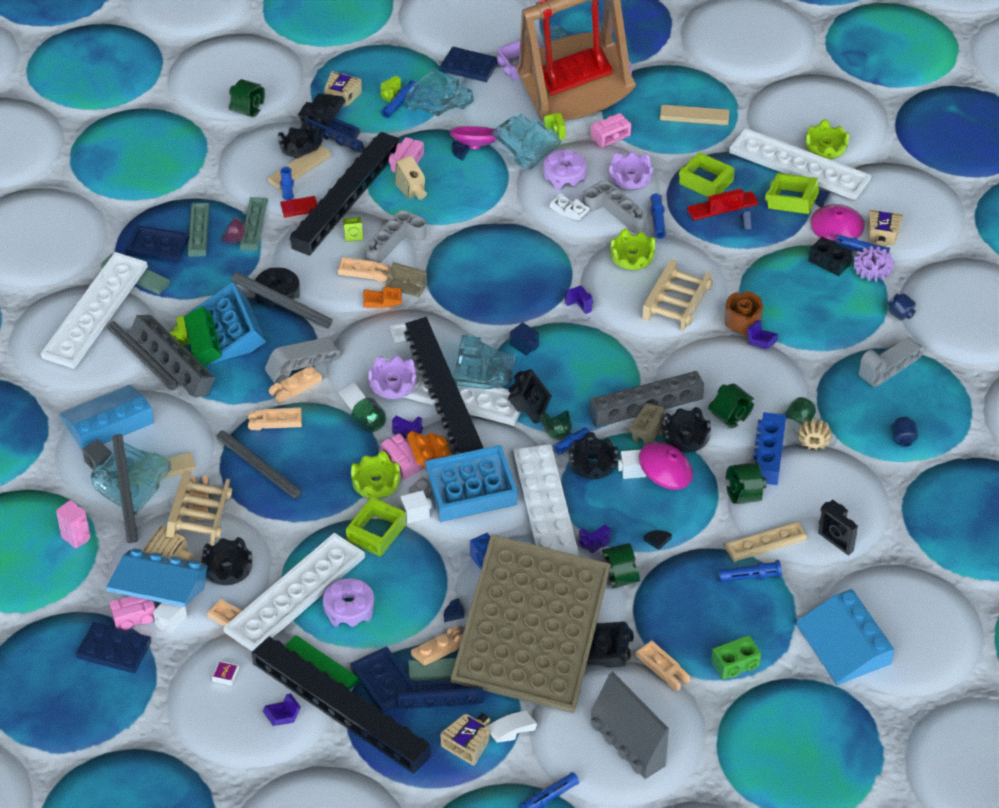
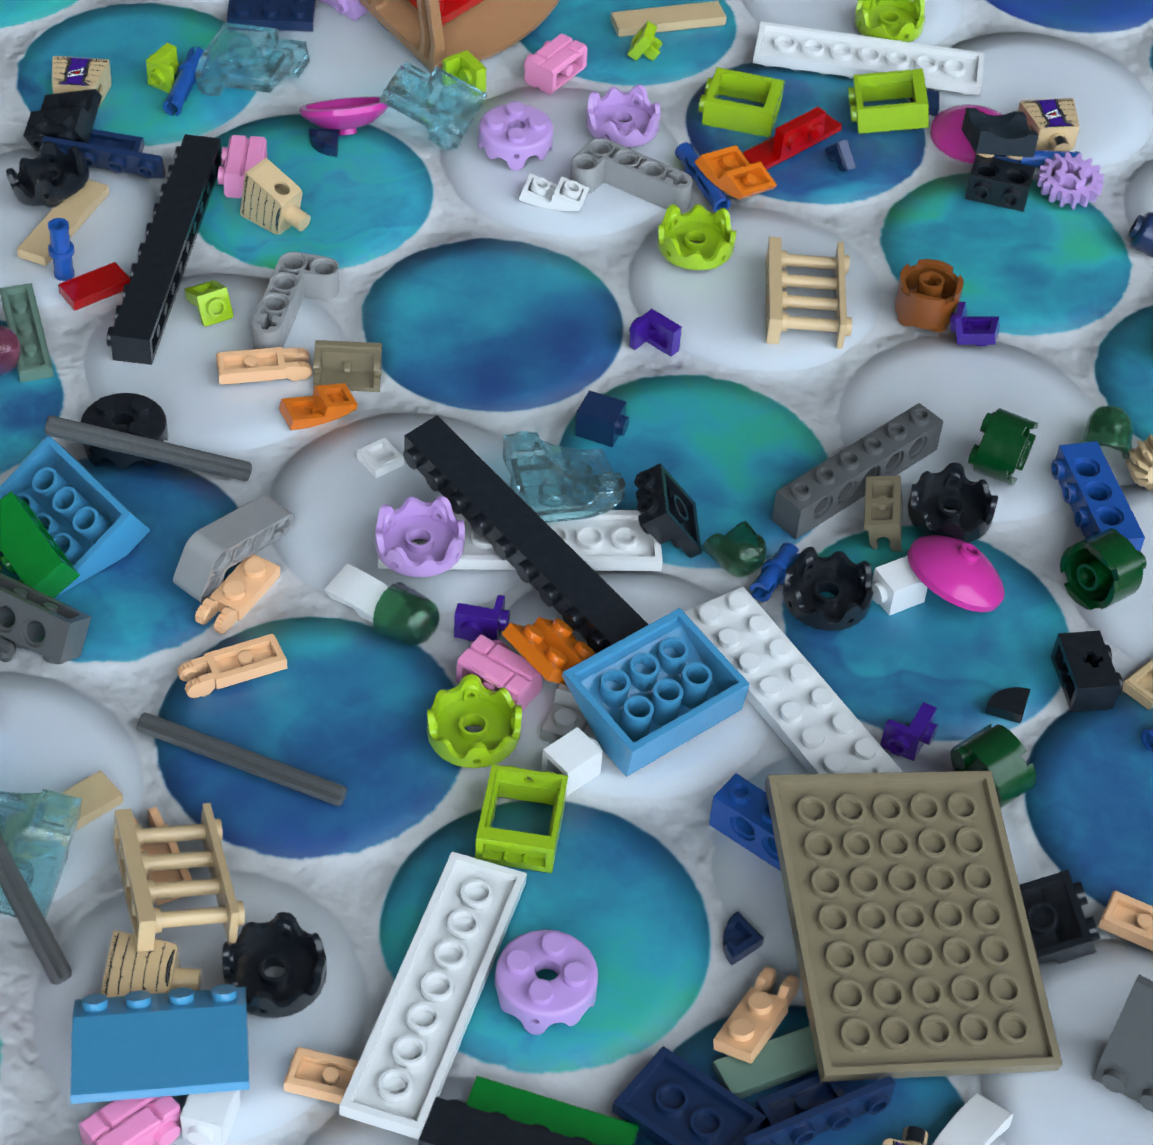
camera: 25 degrees left, 0 degrees up
none -> lime tile [627,21,663,61]
none -> orange slope [694,145,777,200]
none -> black brick [961,107,1039,160]
none -> black brick [1051,630,1123,712]

